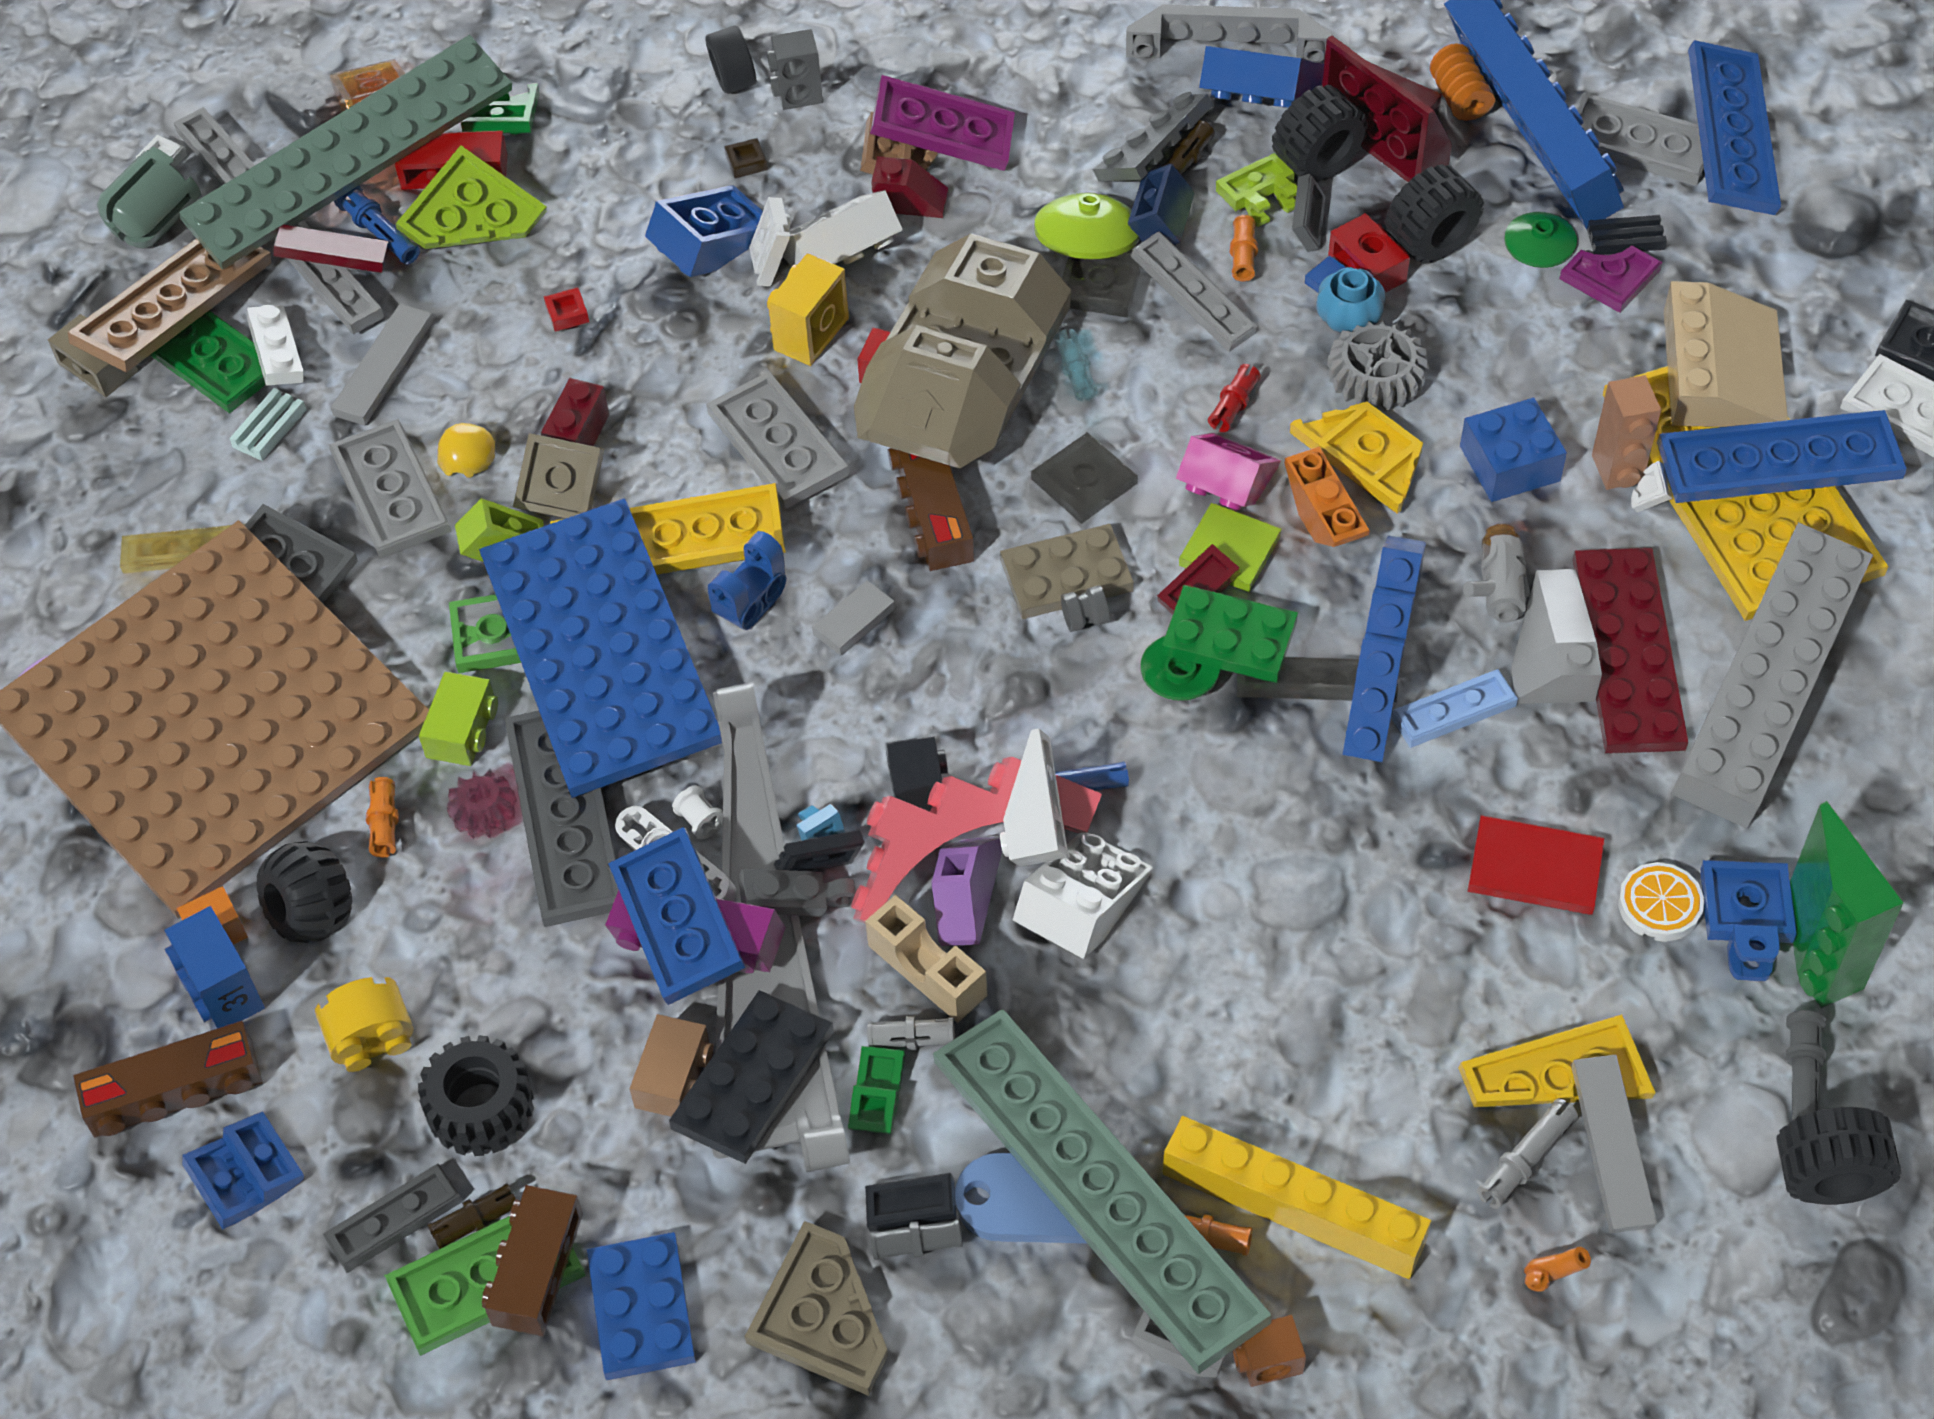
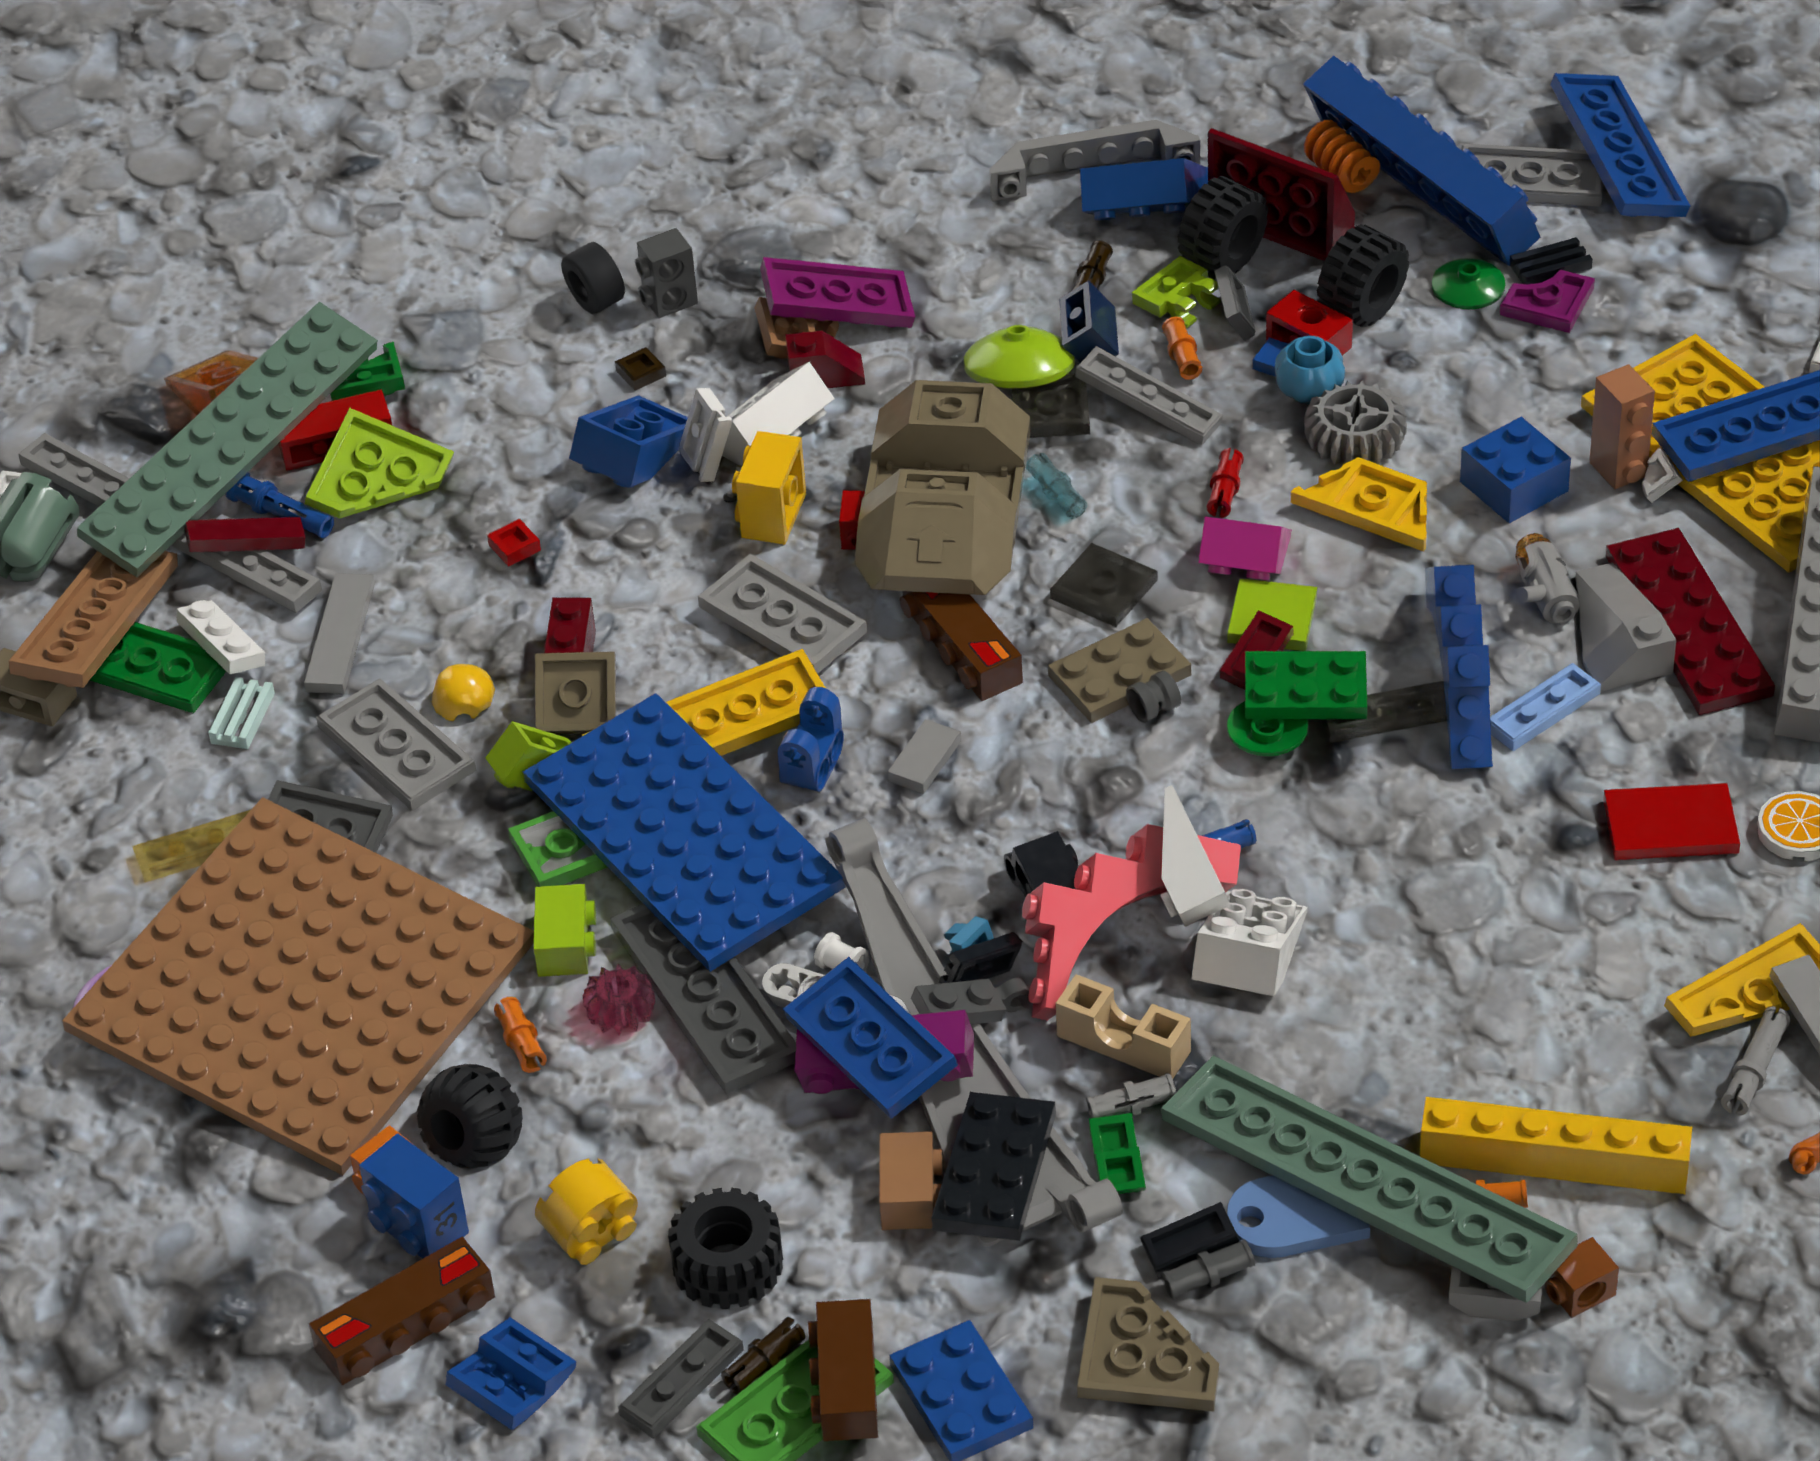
camera: 15 degrees left, 10 degrees down
medium lavender slope [932,837,1002,946] -> none
dark grey wing [1092,92,1213,181] -> none
orange slope [1284,446,1370,547] -> none
tan slope [1664,281,1788,427] -> none

